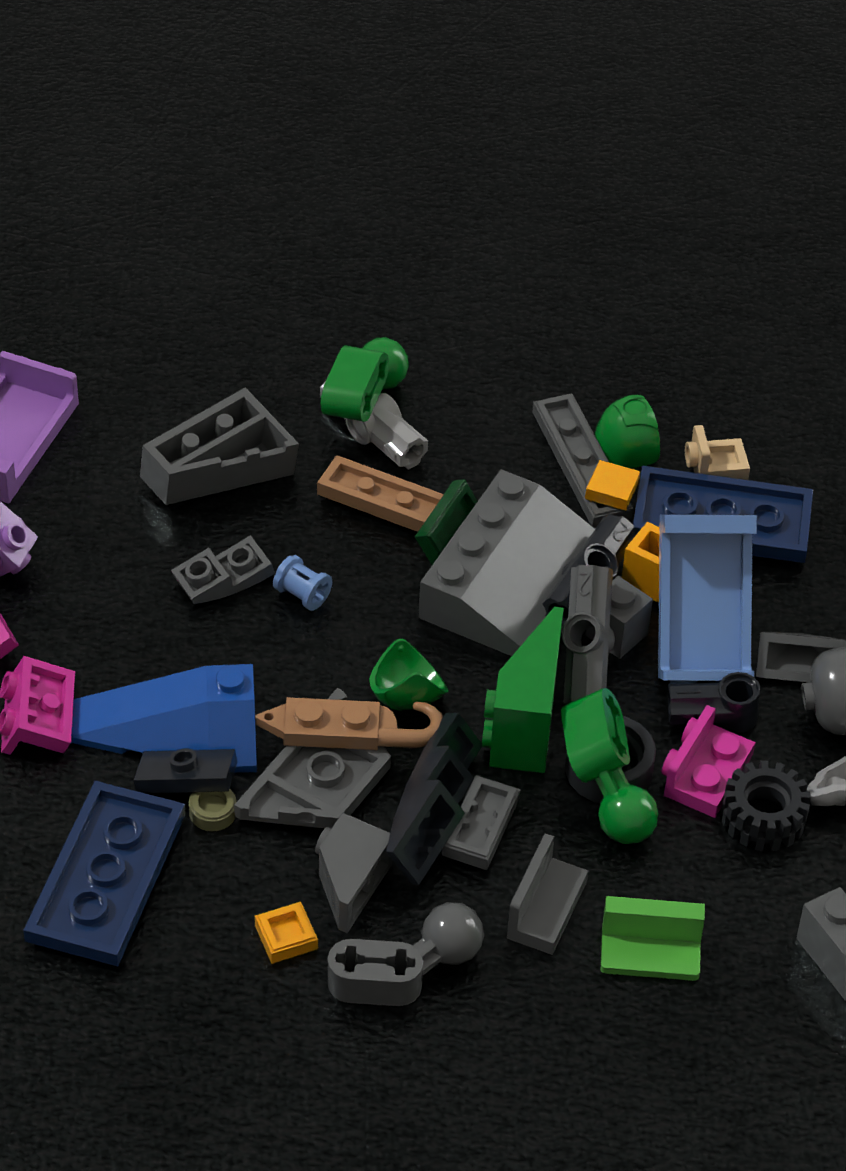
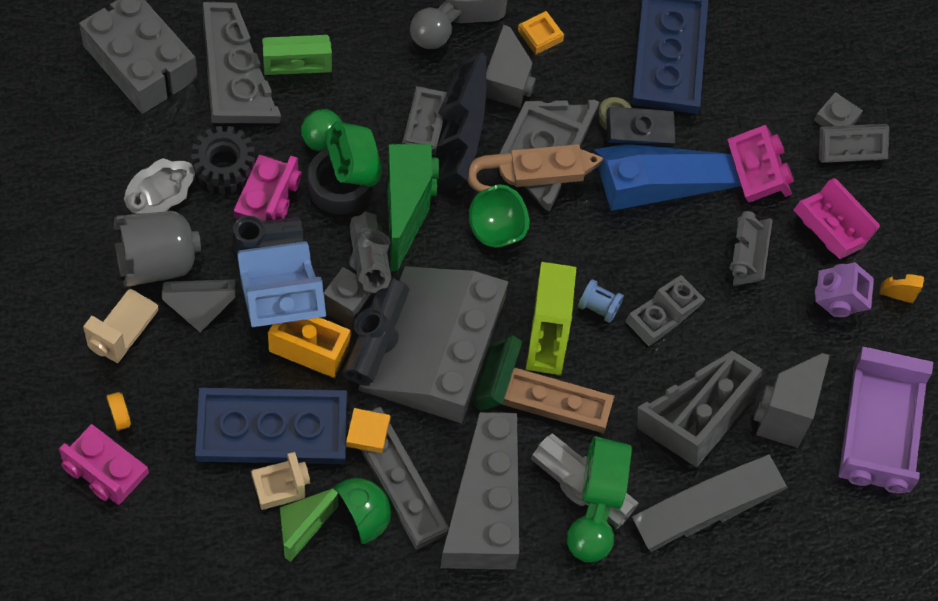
camera: 165 degrees right, 15 degrees up
dark grey panel [507,833,588,955] -> none
none -> dark grey wing [202,2,281,124]
none -> bright green slope [280,489,339,562]
none -> dark grey wedge [440,412,519,569]
none -> lime slope [526,262,576,375]
none -> dark grey slope [632,455,788,552]
none -> dark grey hinge [730,211,772,286]
none -> dark grey slope [753,353,830,448]

